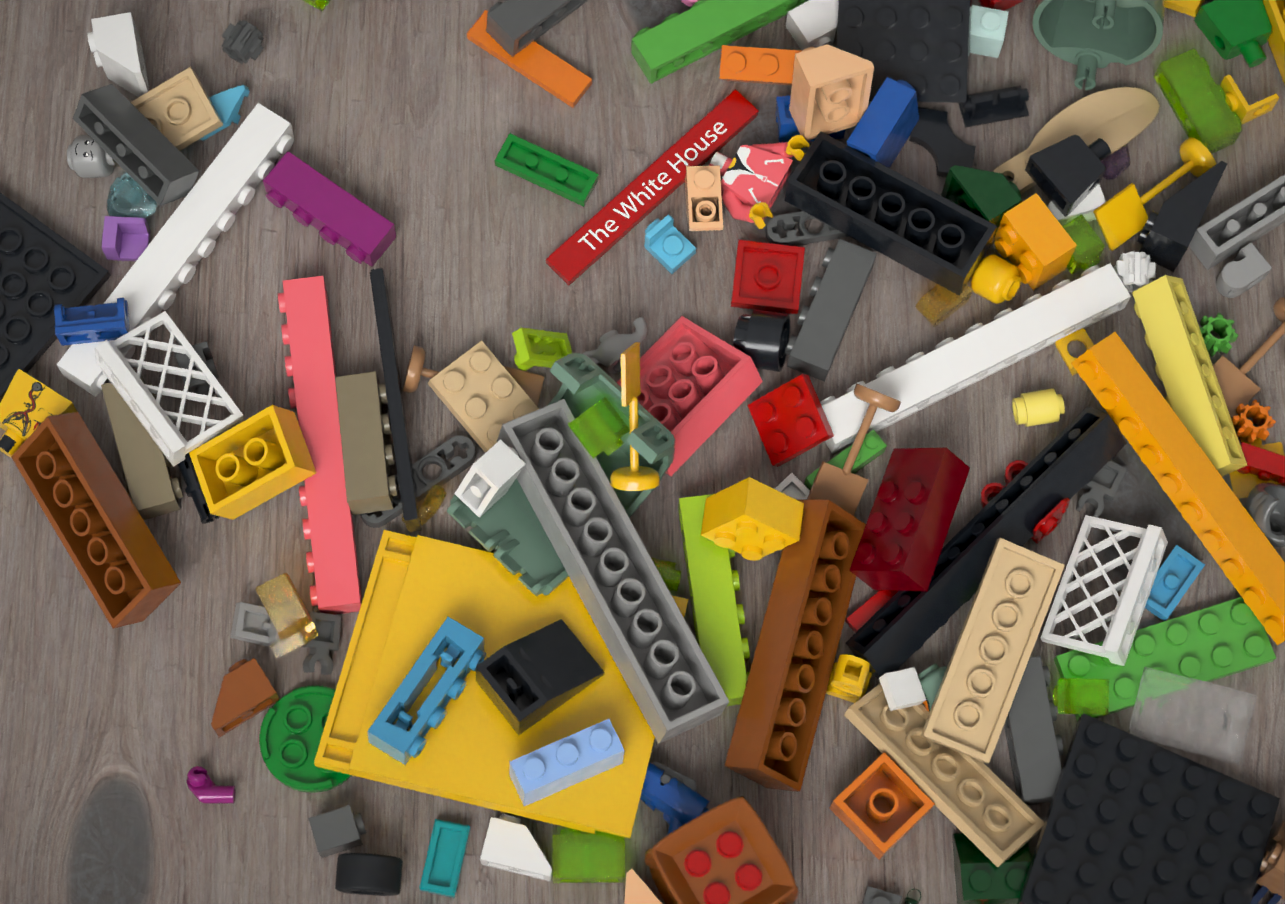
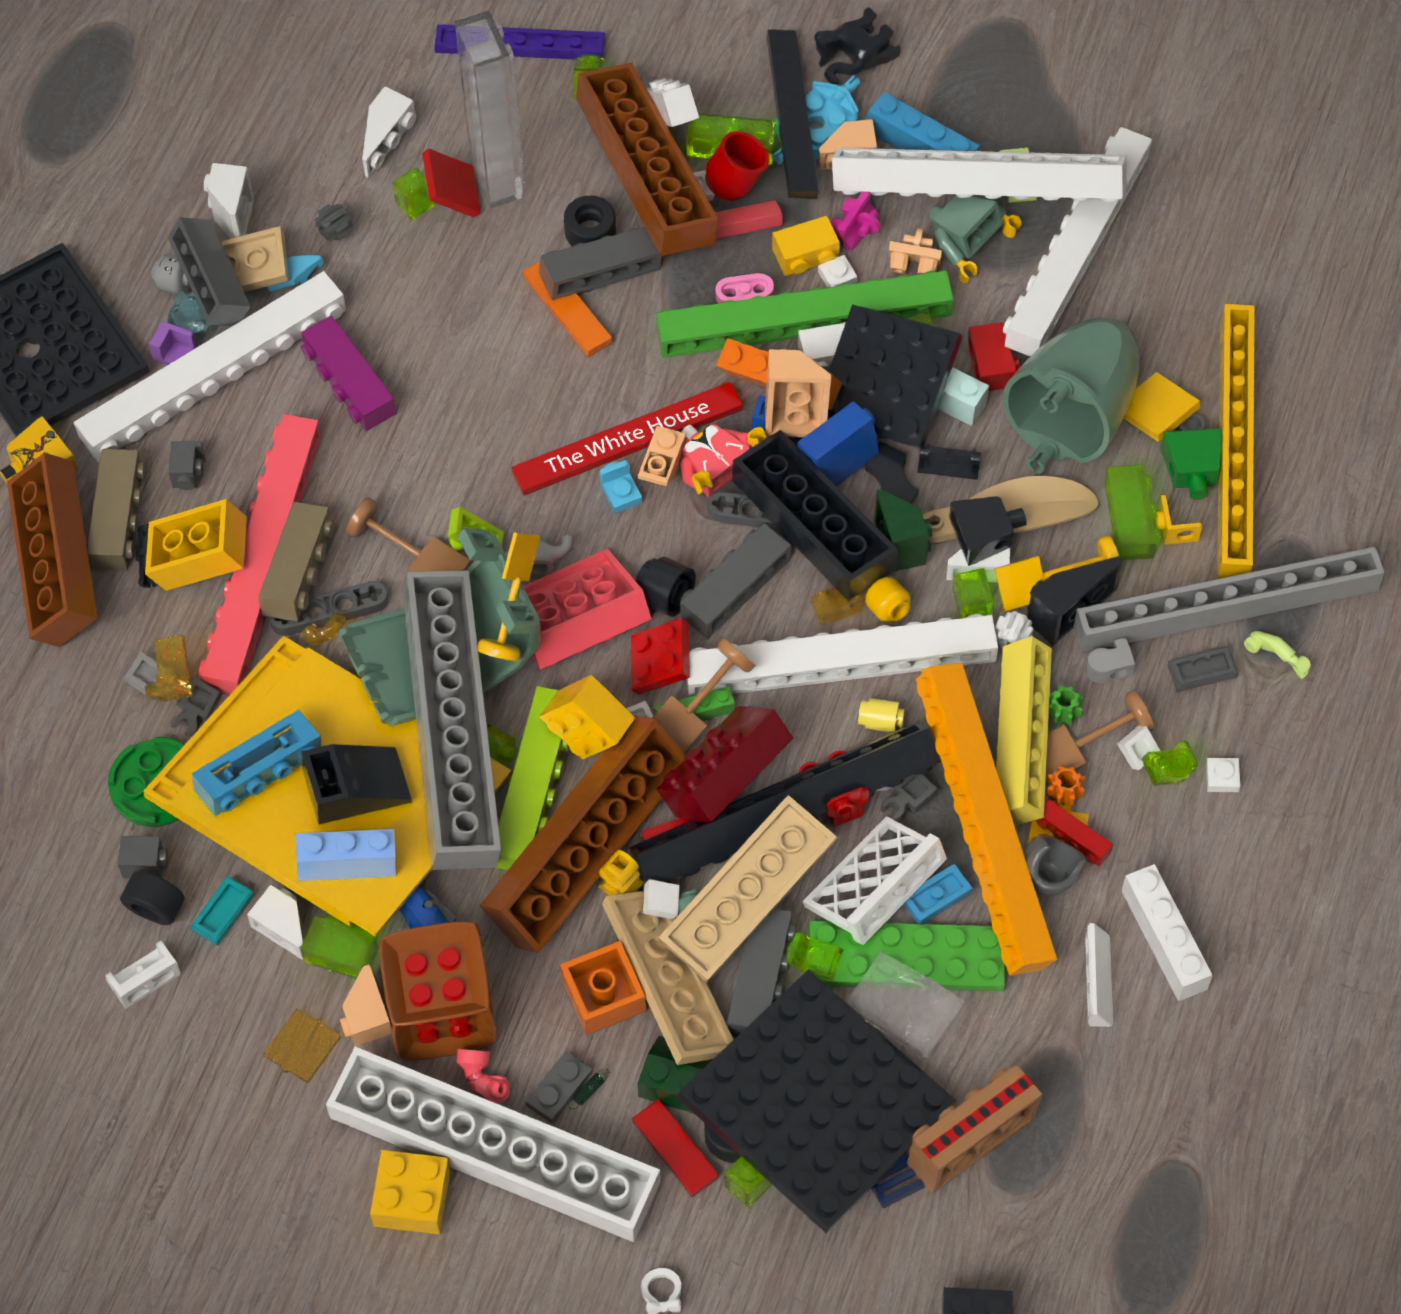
camera: 25 degrees right, 10 degrees down
blue hinge [54,298,130,346] -> none
white fence [95,311,244,467] -> none
magenta arm [186,766,235,804] -> none
dark orange slope [211,657,280,738] -> none
black tile [370,268,422,532] -> none
tan plate [428,340,539,453] -> none
white brick [454,439,526,518] -> none
green plate [495,133,599,207] -> none
clear neon green brick [568,397,630,458] -> none
red plate [731,240,805,314] -> none
light orange brick [994,193,1077,291] -> none
clear purple arm [1102,143,1131,180] -> none

